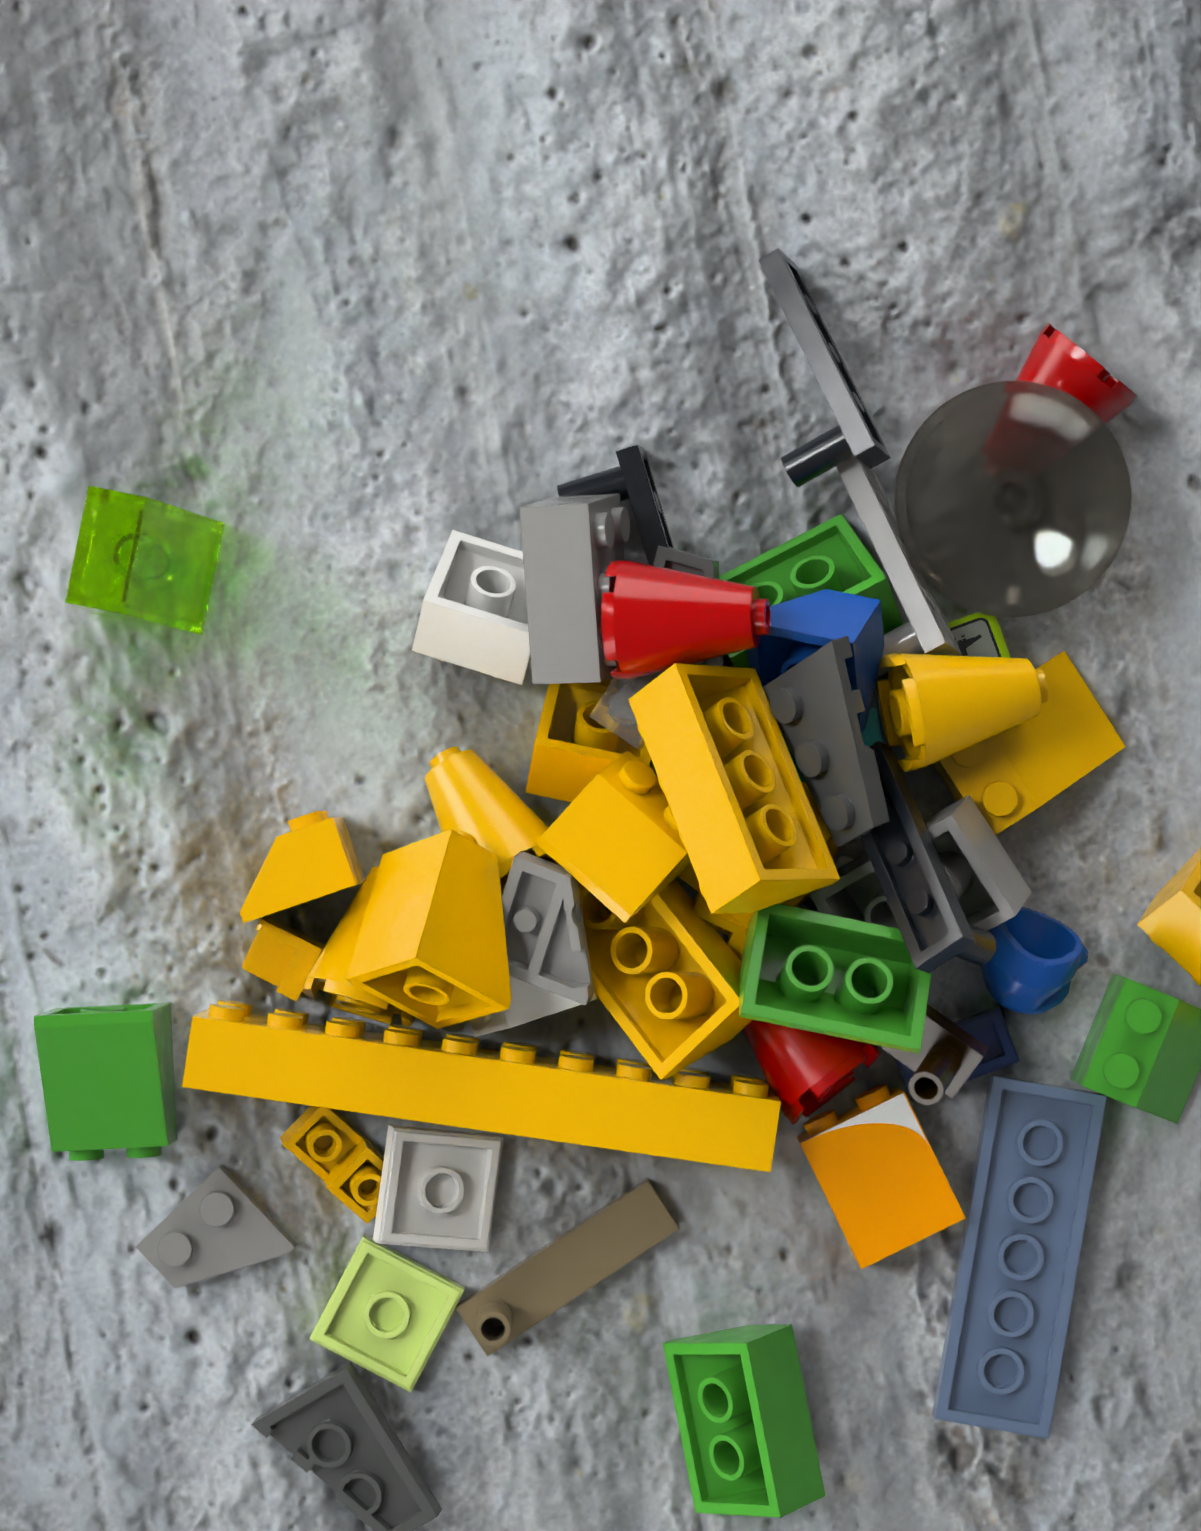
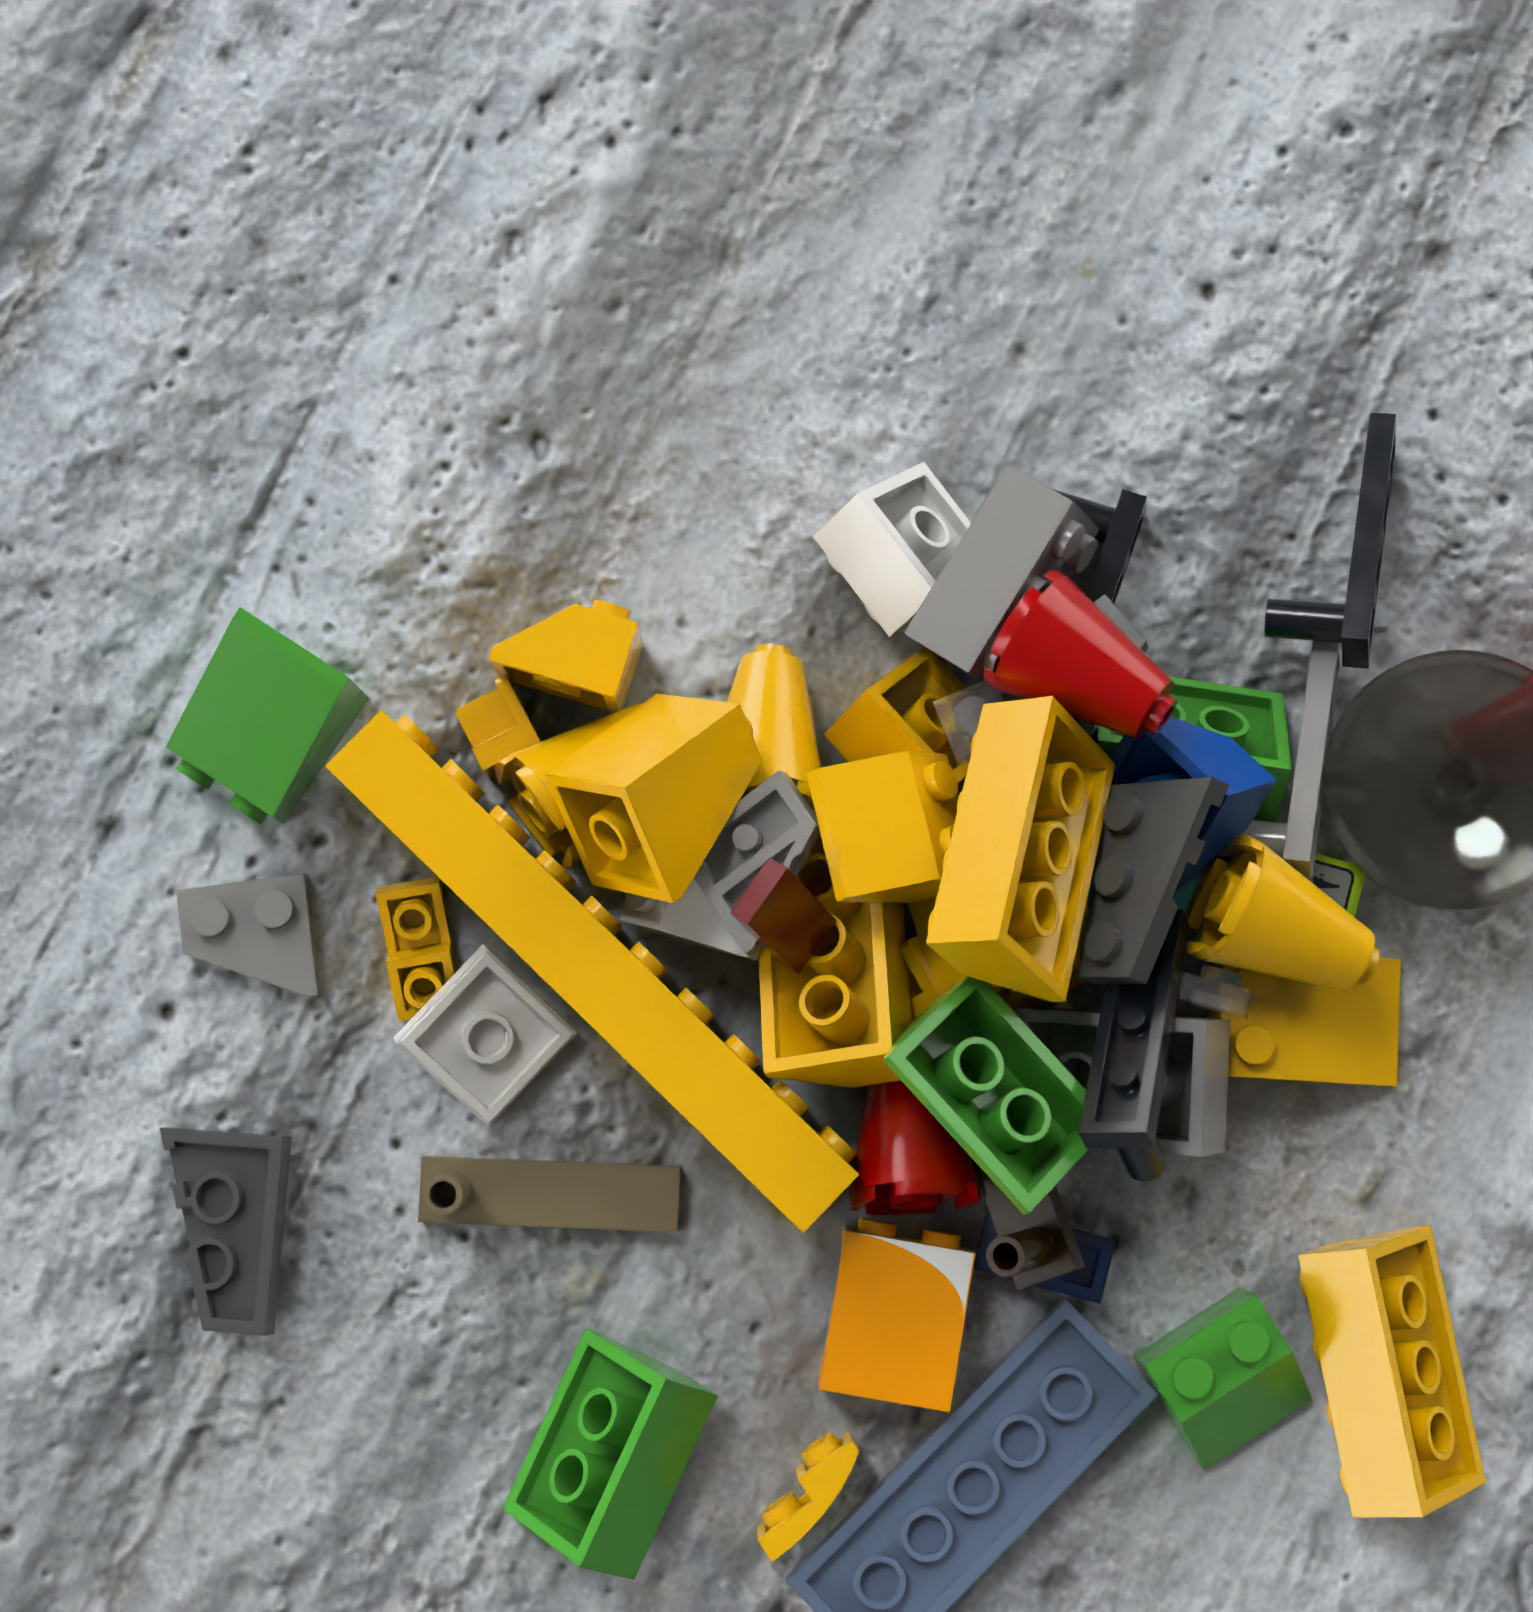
camera: 35 degrees right, 5 degrees down
clear neon green slope [65,485,225,635] -> none
yellowish green tile [309,1234,465,1392] -> none
blue piece [980,907,1089,1015] -> none
none -> tile [730,858,836,975]
none -> yellow slope [757,1431,860,1562]
none -> clear plate [1177,965,1254,1020]

